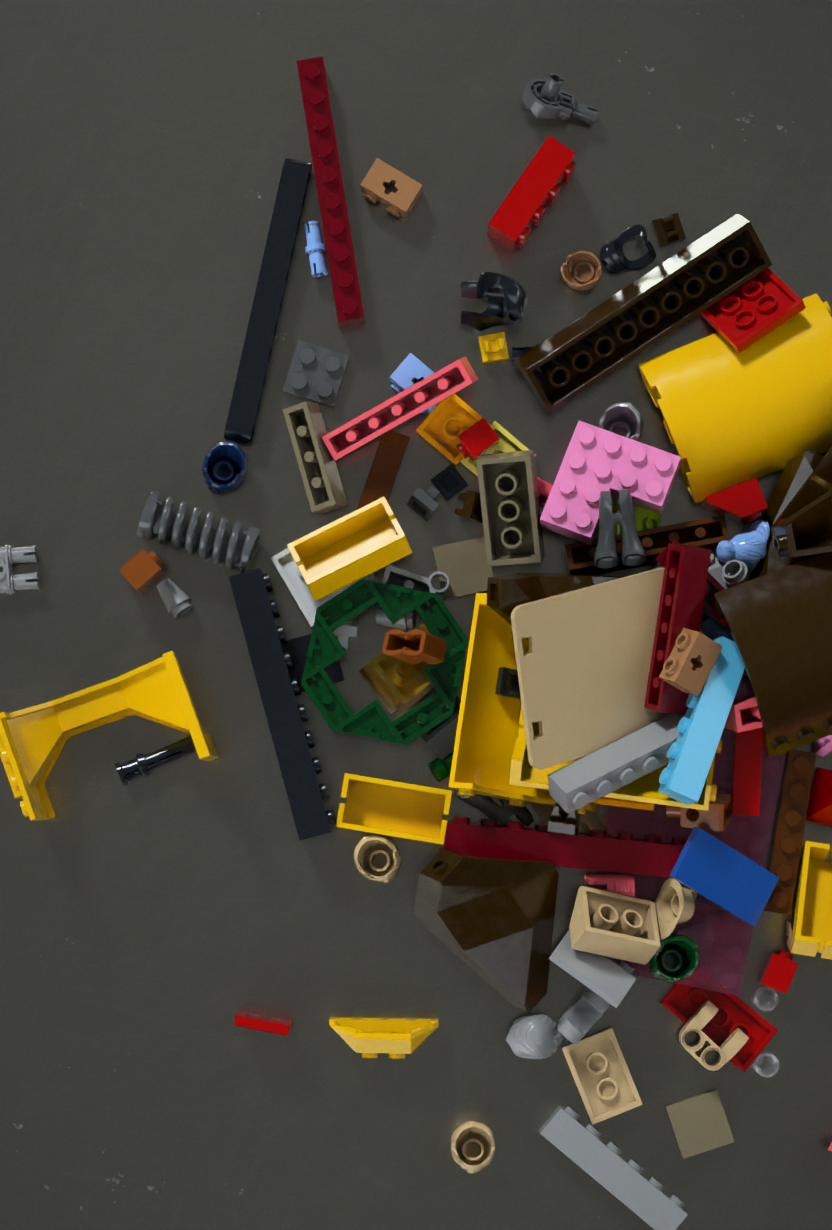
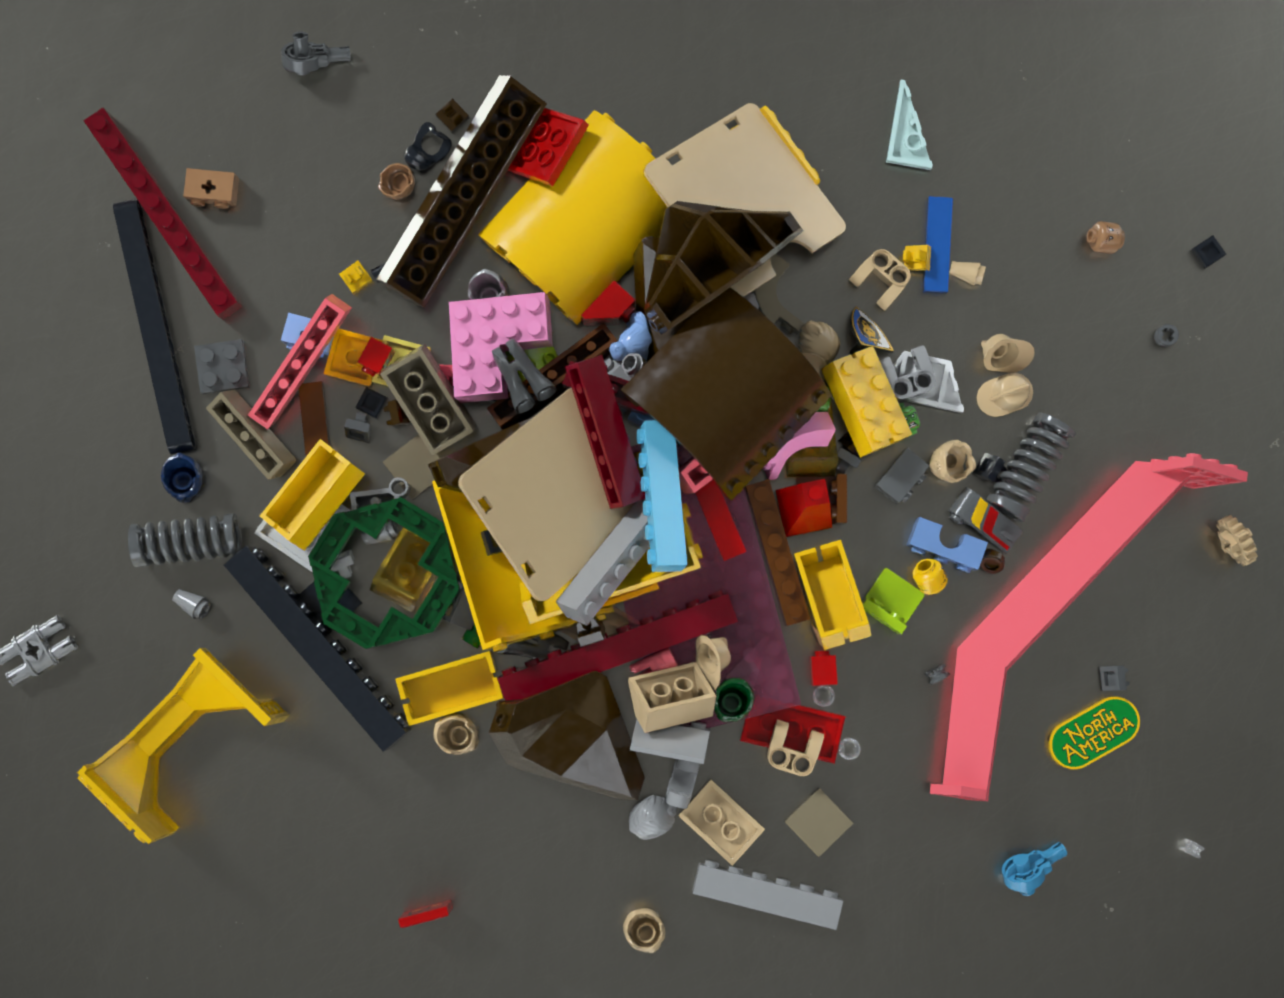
camera: 30 degrees left, 0 degrees up
black pin [115,735,196,786] -> none
dark orange brick [119,549,166,594] -> none
light blue pin [303,221,328,277] -> none
yellow wedge [329,1017,439,1059] -> none
dark orange brick [382,629,447,665] -> none
black piece [460,272,527,331] -> none
red brick [487,135,577,252] -> none
medium nougat brick [659,628,723,696] -> none
dark orange torso [666,794,732,831] -> none
blue tile [669,827,779,926] -> none

